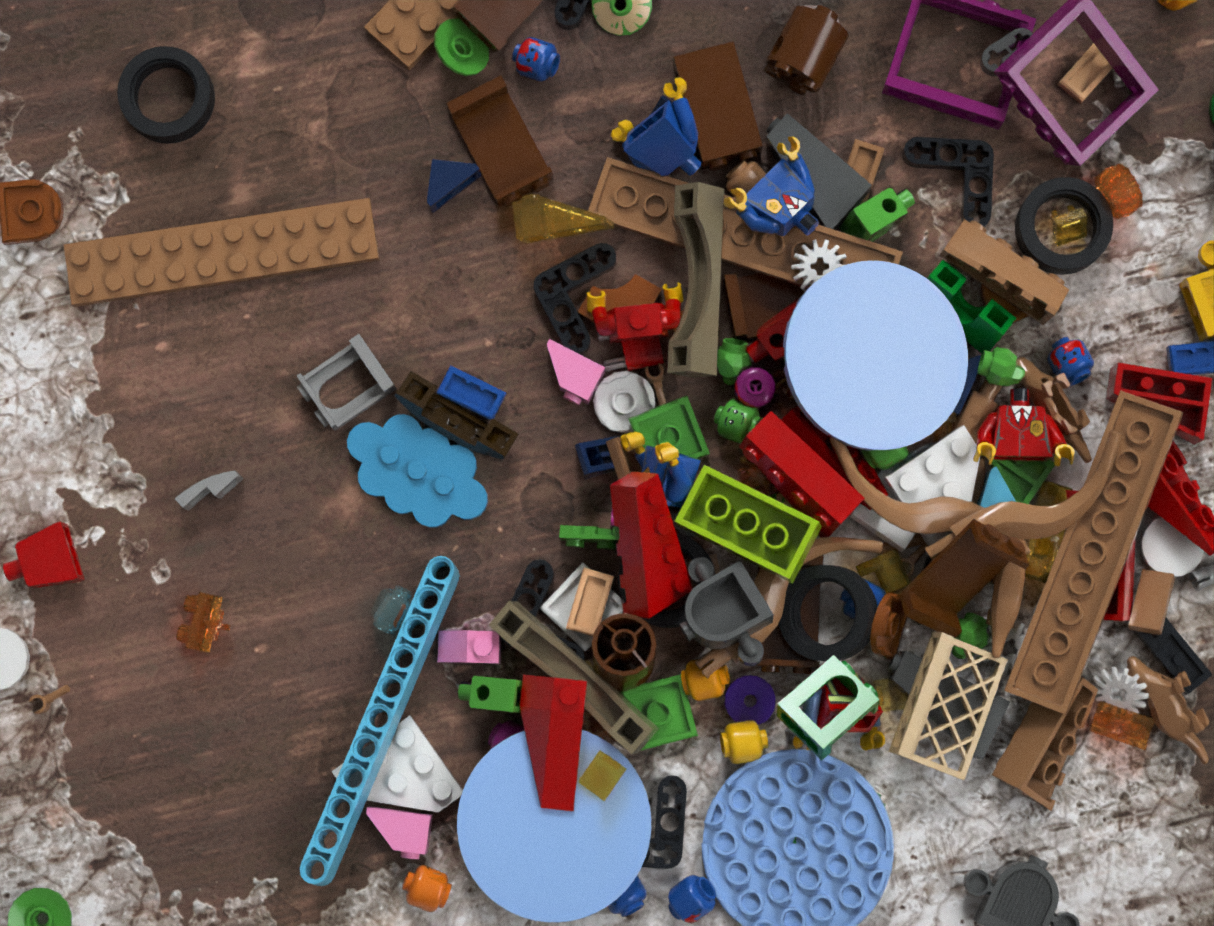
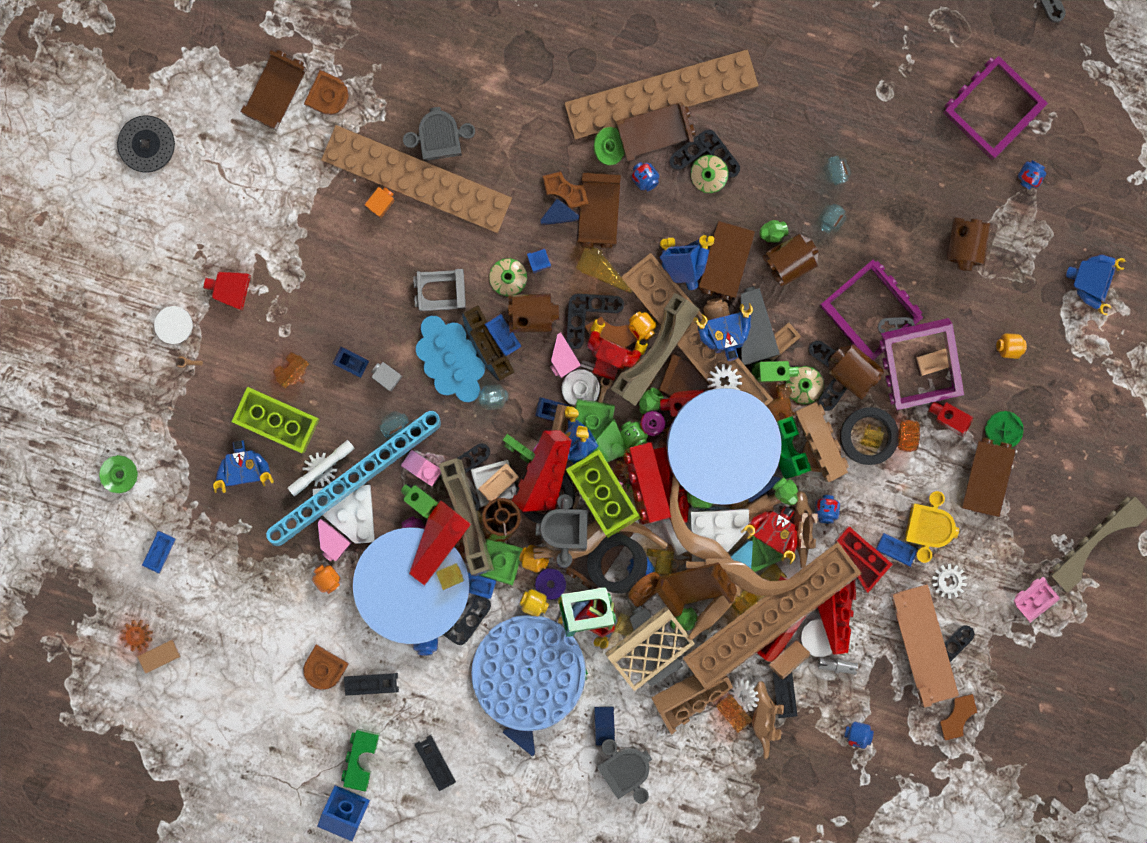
camera: 25 degrees right, 5 degrees up
black tyre [117,46,215,144] -> none
light grey slope [175,470,244,511] -> none
blue head [668,875,716,924] -> none
none -> blue torso [213,440,274,493]
none -> lime brick [232,387,320,454]
none -> white piece [288,440,355,497]
none -> white gear [303,452,337,487]
none -> dark blue slope [332,347,369,378]
none -> orange brick [365,187,395,218]
none -> light grey brick [372,362,403,391]
none -> dark grey piece [403,107,475,161]
none -> blue plate [468,572,496,599]
none -> clear light blue head [479,384,508,410]
none -> tan dish [489,258,527,296]
none -> reddish brown cylinder [508,293,559,333]
none -> blue panel [527,249,551,273]
none -> dark orange tile [543,172,589,209]
none -> bright green wing [588,419,628,462]
none -> dark blue slope [594,706,615,746]
none -> light orange head [628,312,657,341]
none -> bright green rock [759,220,788,243]
none -> clear orange animal [765,384,795,422]
none -> tan dish [786,366,824,404]
none -> reddish brown cylinder [828,344,885,400]
none -> red torso [929,402,973,437]

